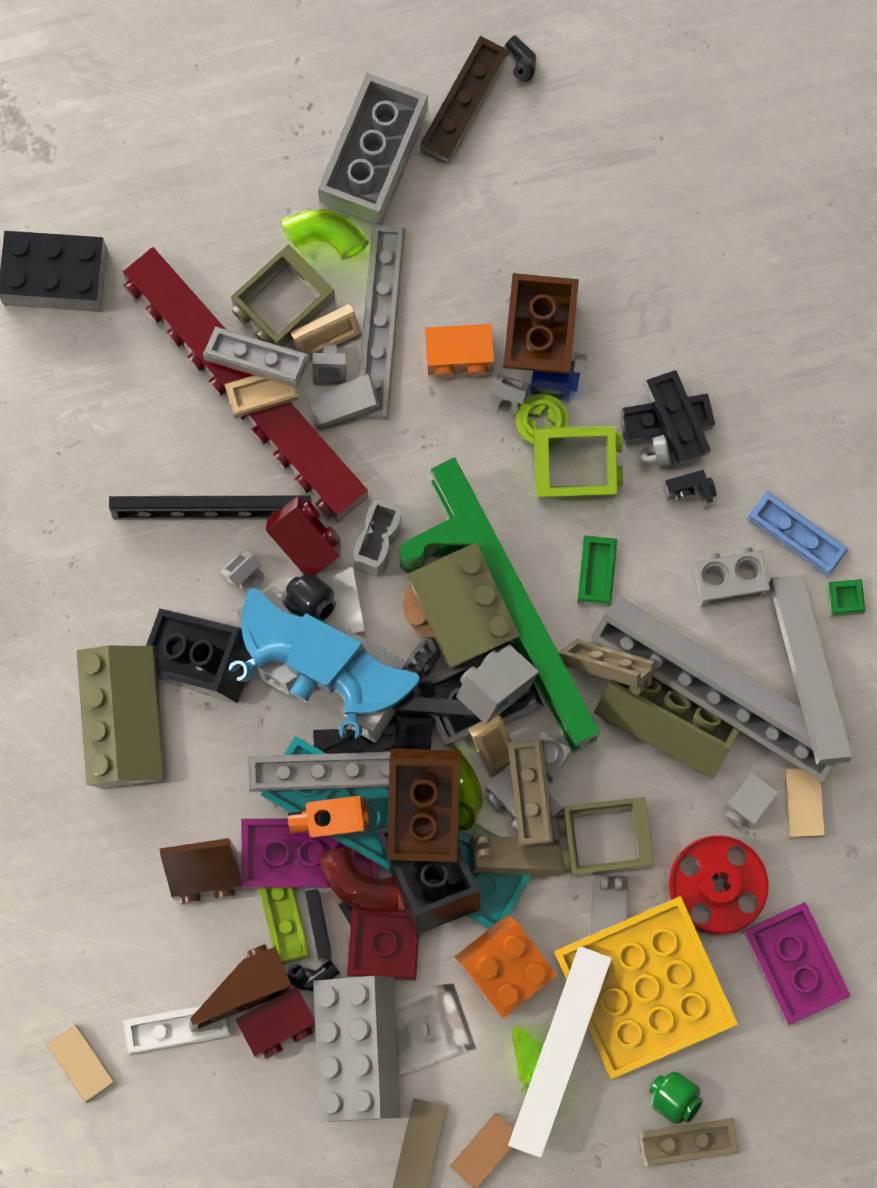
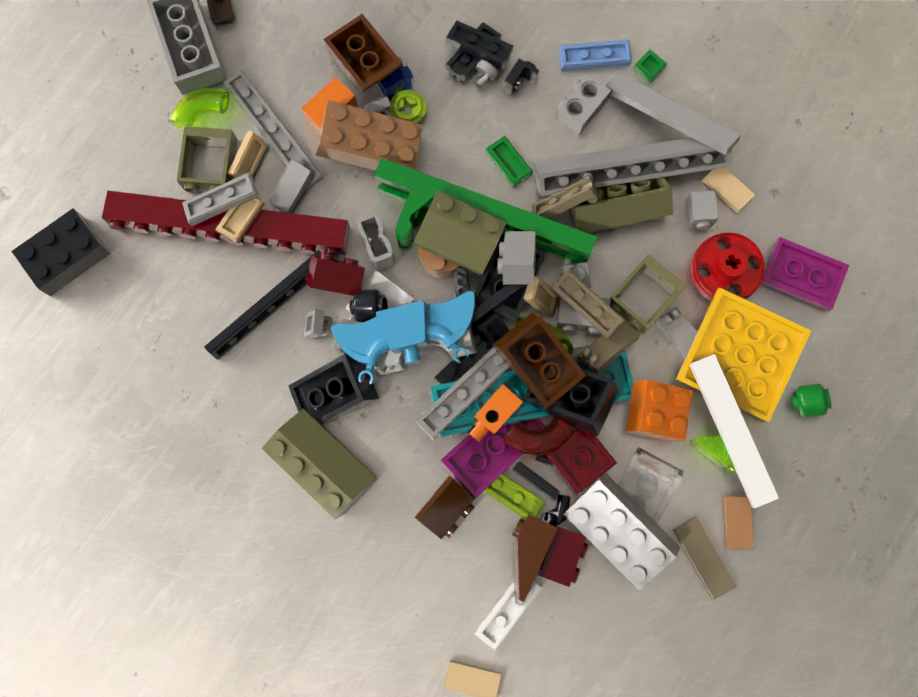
camera: 40 degrees left, 0 degrees up
light grey tile [312,343,347,384] -> none
lime window [533,425,623,497] -> none
dark tan hinge [639,1118,739,1167] -> none
none -> medium nougat brick [315,100,423,171]

